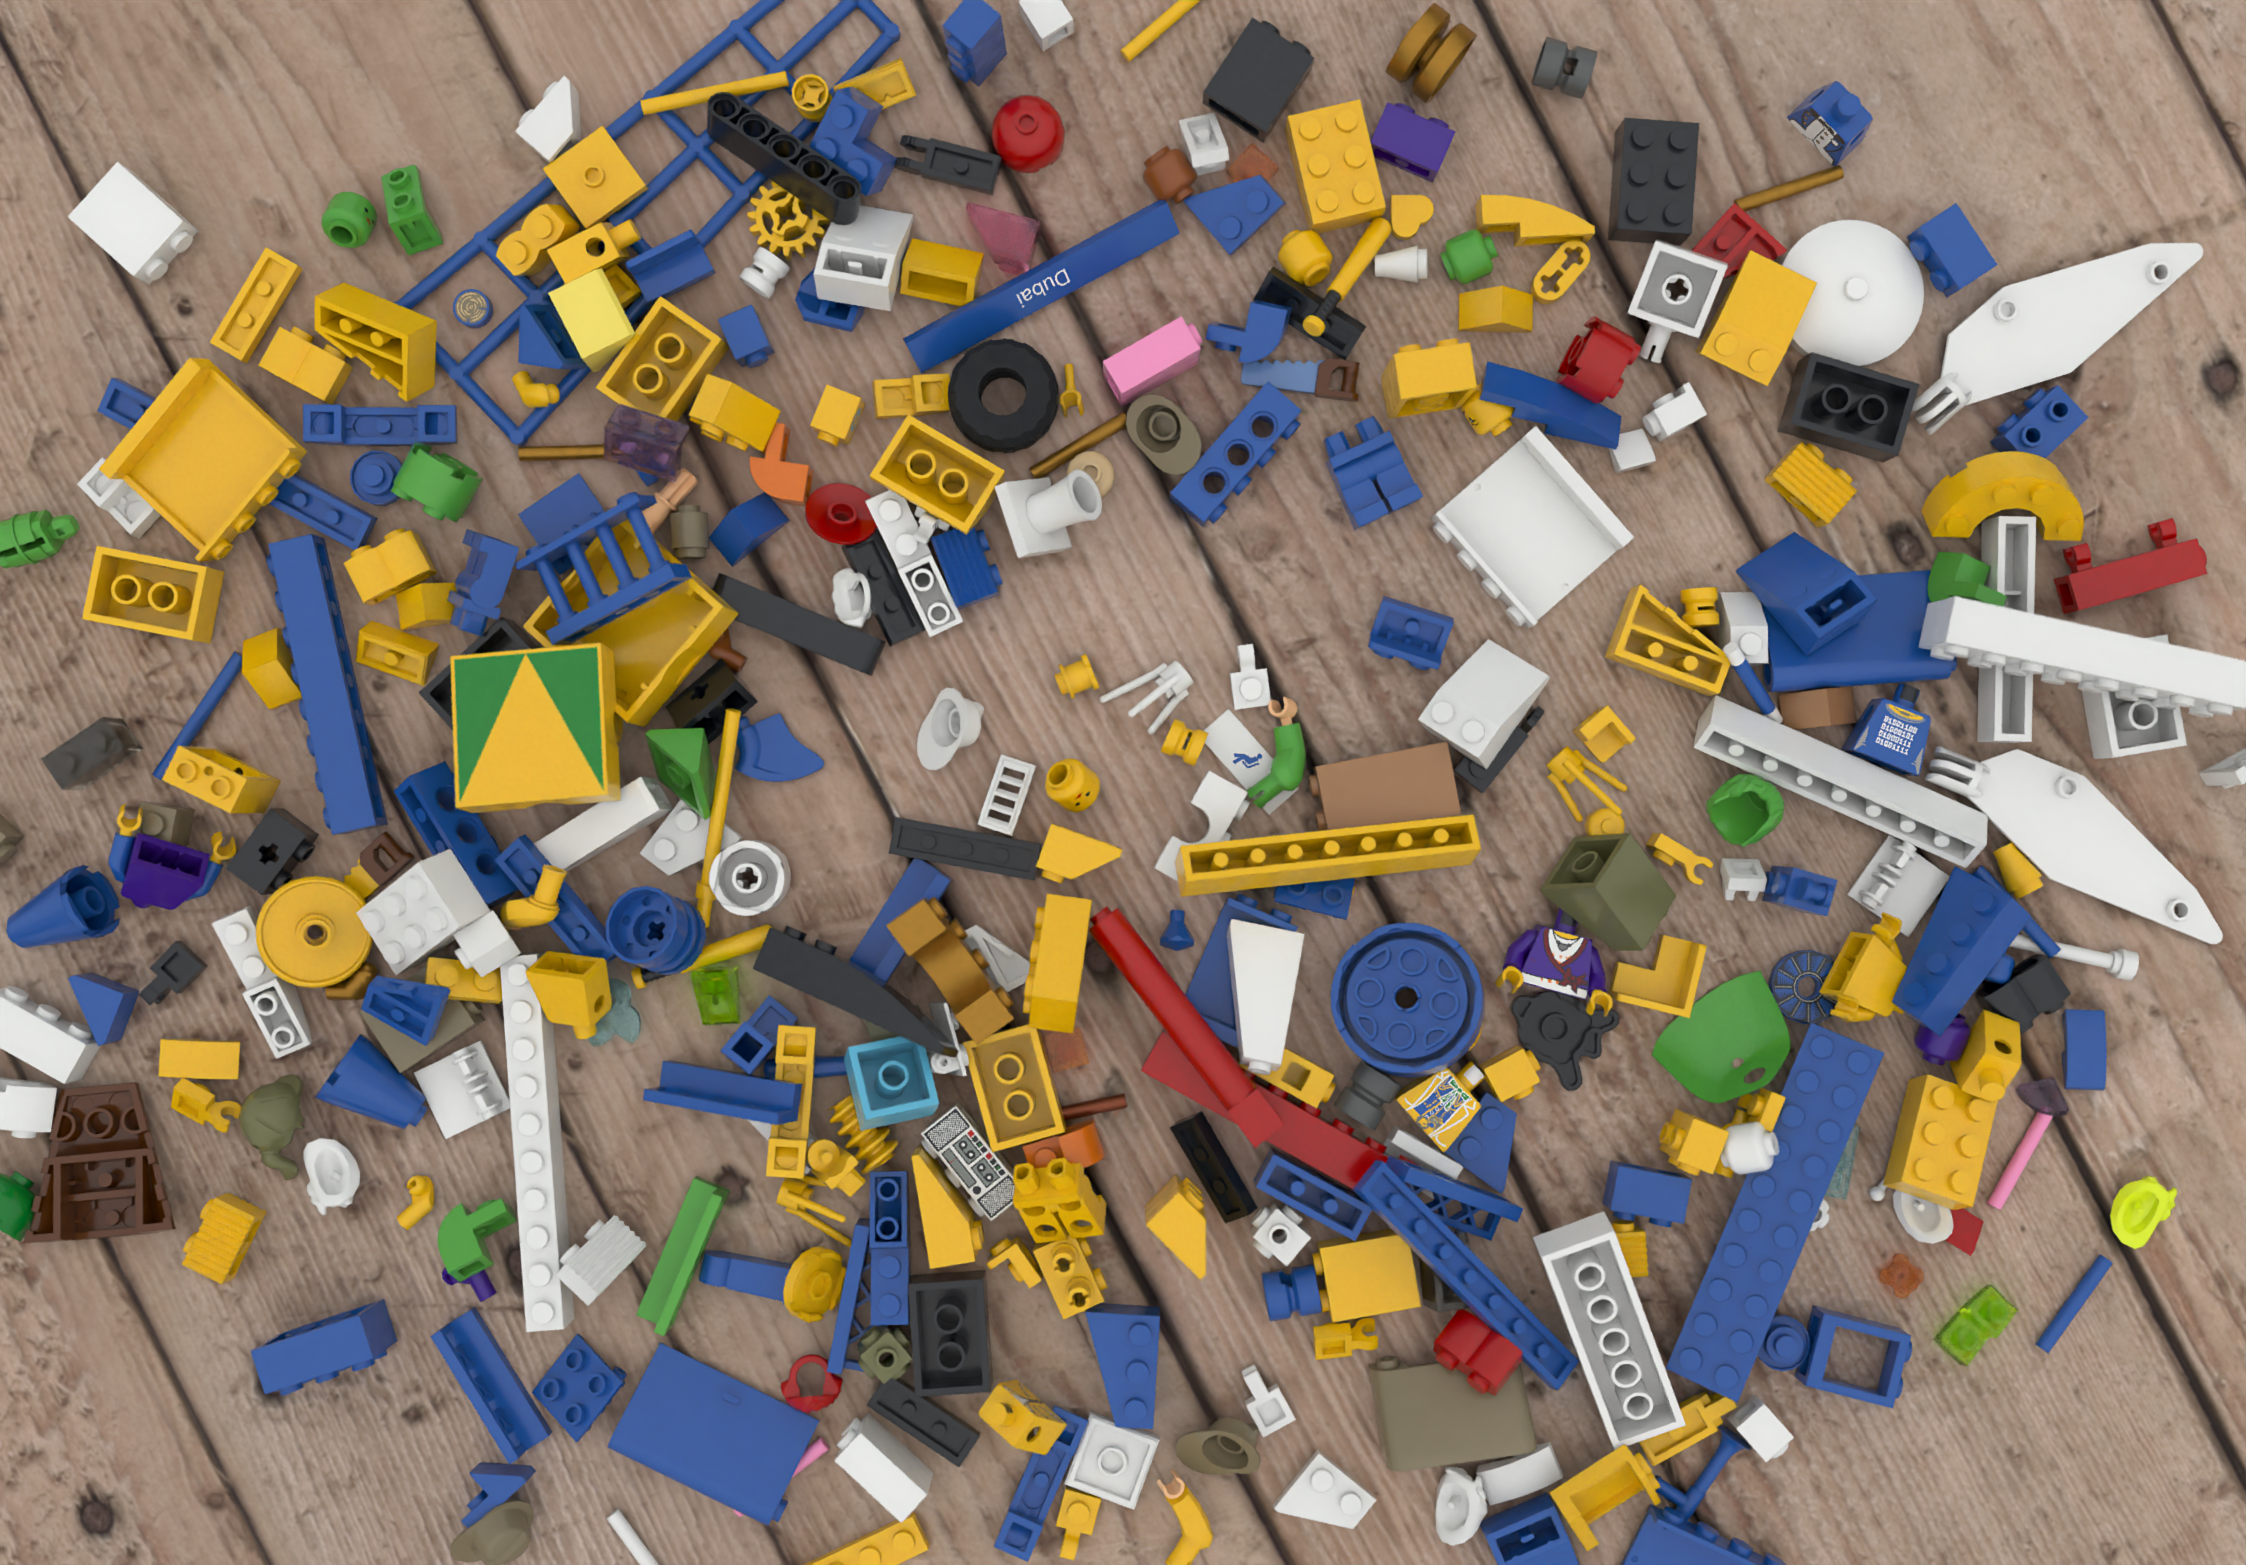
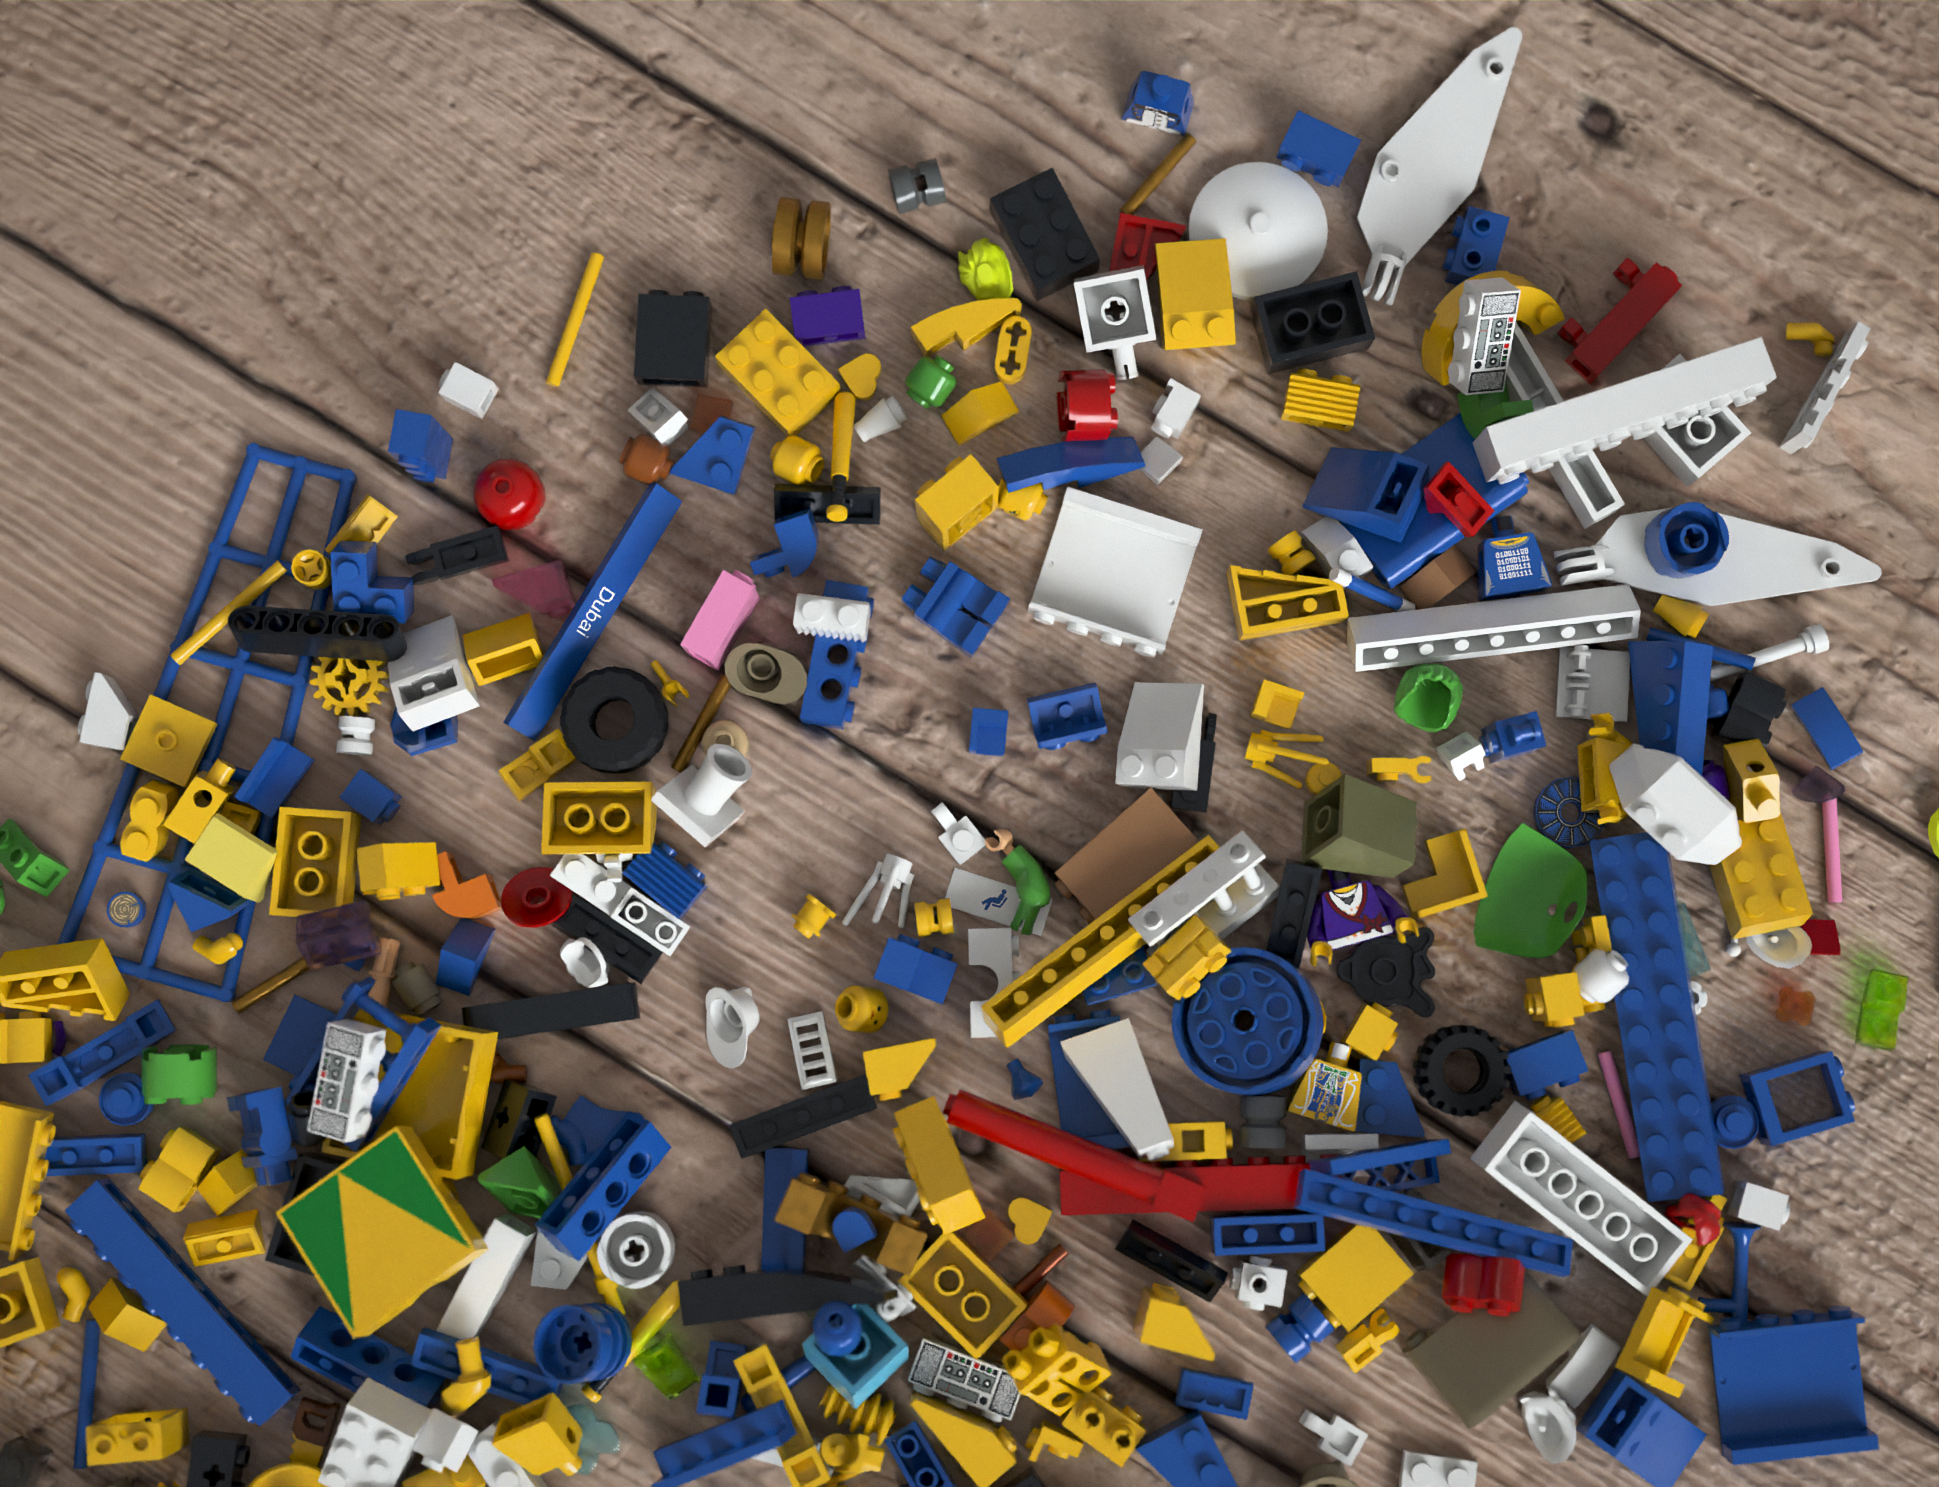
camera: 30 degrees left, 5 degrees down
yellow brick [810,385,865,447] -> none
piece [1241,358,1360,402] -> none
none -> dark purple leg [52,1020,67,1056]
none -> yellow arm [56,1267,91,1322]
none -> black brick [288,1090,327,1147]
none -> brick [307,1019,386,1143]
none -> blue brick [535,1112,671,1261]
none -> white brick [793,593,871,643]
none -> blue head [812,1301,862,1356]
none -> blue tile [833,1207,878,1253]
none -> blue brick [874,934,958,1004]
none -> neon yellow hat [958,238,1013,301]
none -> blue panel [969,708,1008,756]
none -> yellow tile [1008,1197,1053,1245]
none -> white fence [1128,830,1280,956]
none -> yellow brick [1143,914,1232,1000]
none -> blue plate [1175,1367,1254,1420]
none -> black plate [1266,858,1322,969]
none -> black tyre [1412,1025,1511,1117]
none -> red slope [1424,461,1495,537]
none -> brick [1448,278,1521,395]
none -> bright pink bar [1597,1050,1640,1159]
none -> white wedge [1609,743,1742,865]
none -> blue brick [1644,502,1729,579]
none -> red piece [1665,1193,1721,1246]

